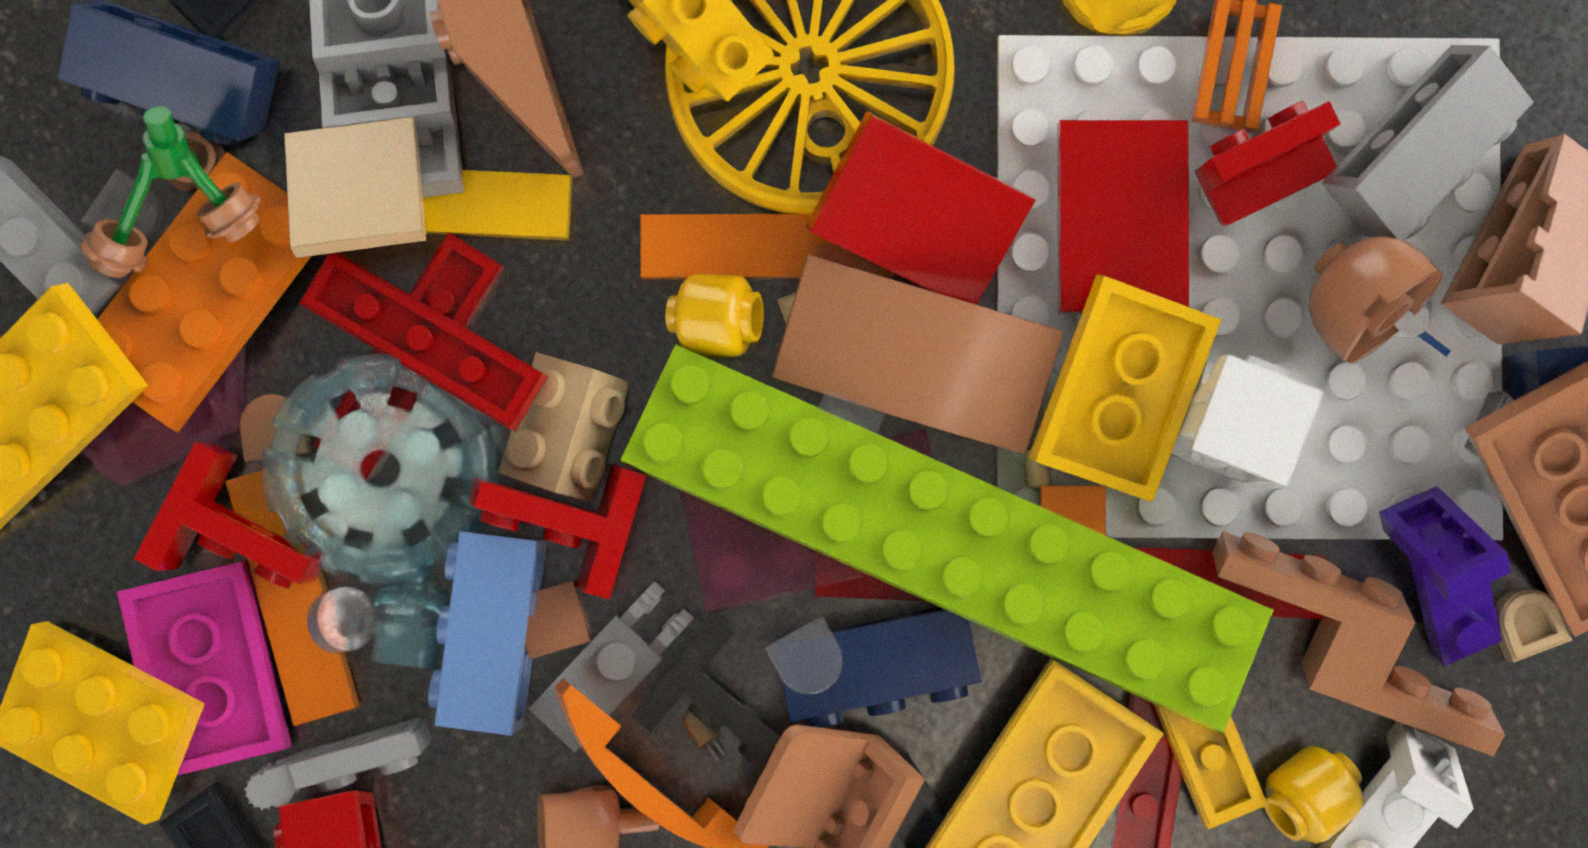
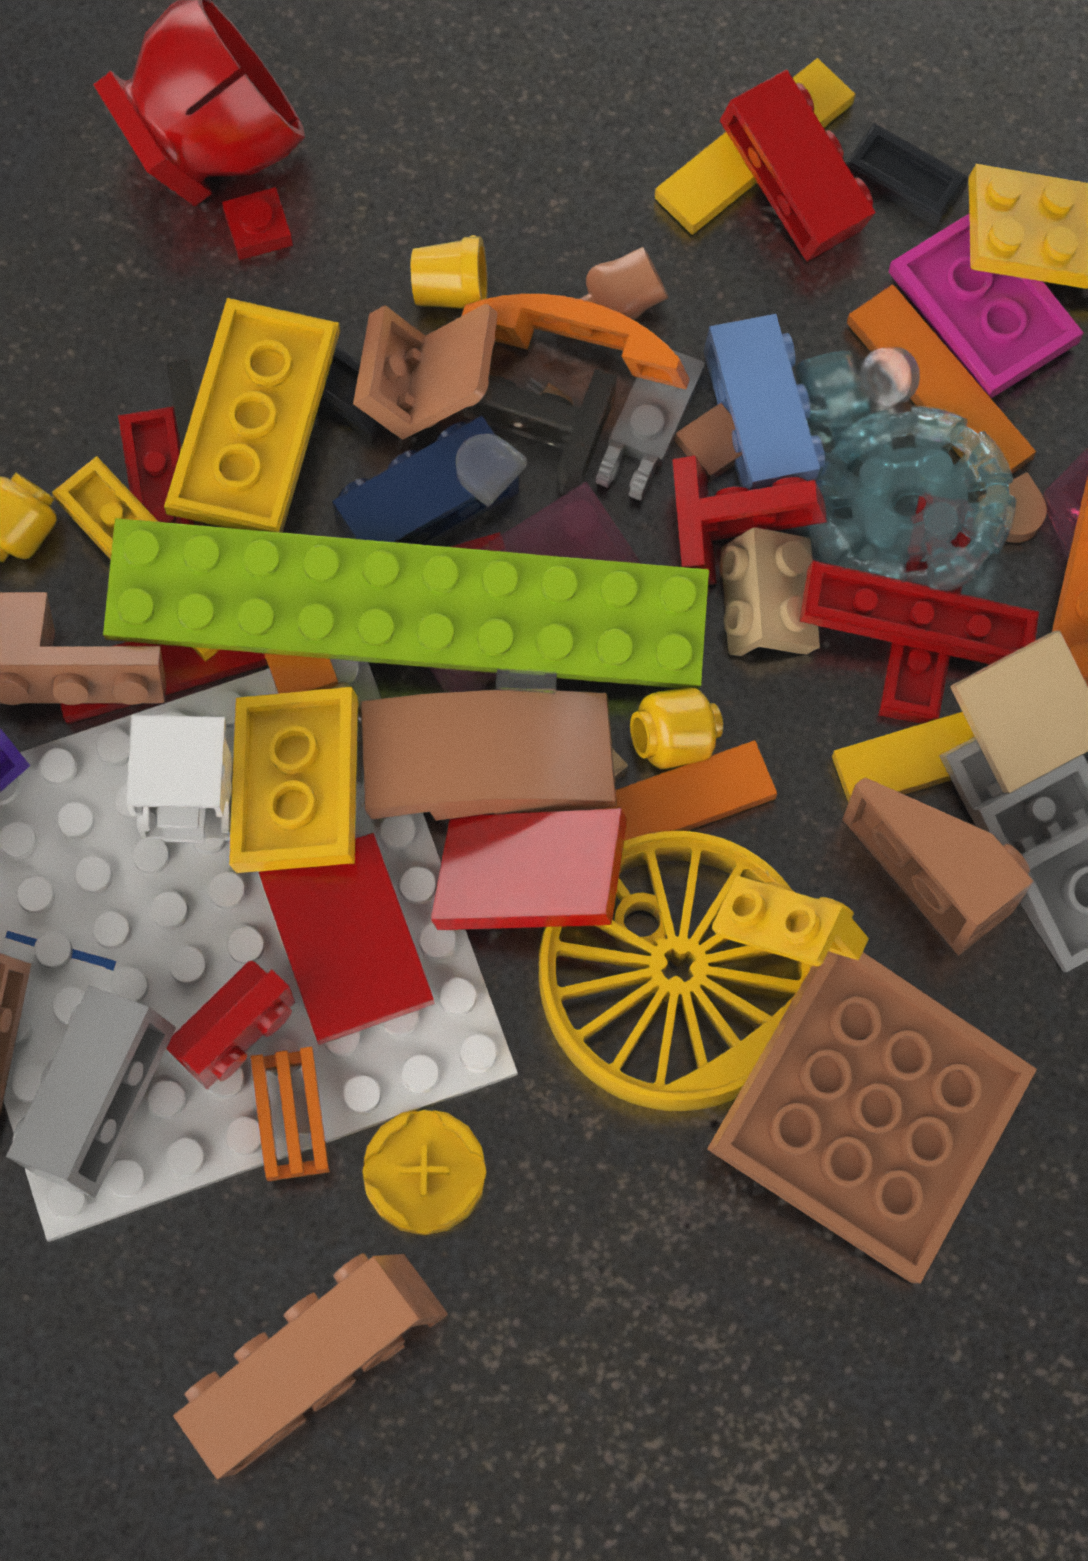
camera: 160 degrees right, 15 degrees down
red bracket [134,442,327,589] -> none
light grey hinge [244,717,432,810] -> none
nougat cylinder [1308,236,1443,364] -> none

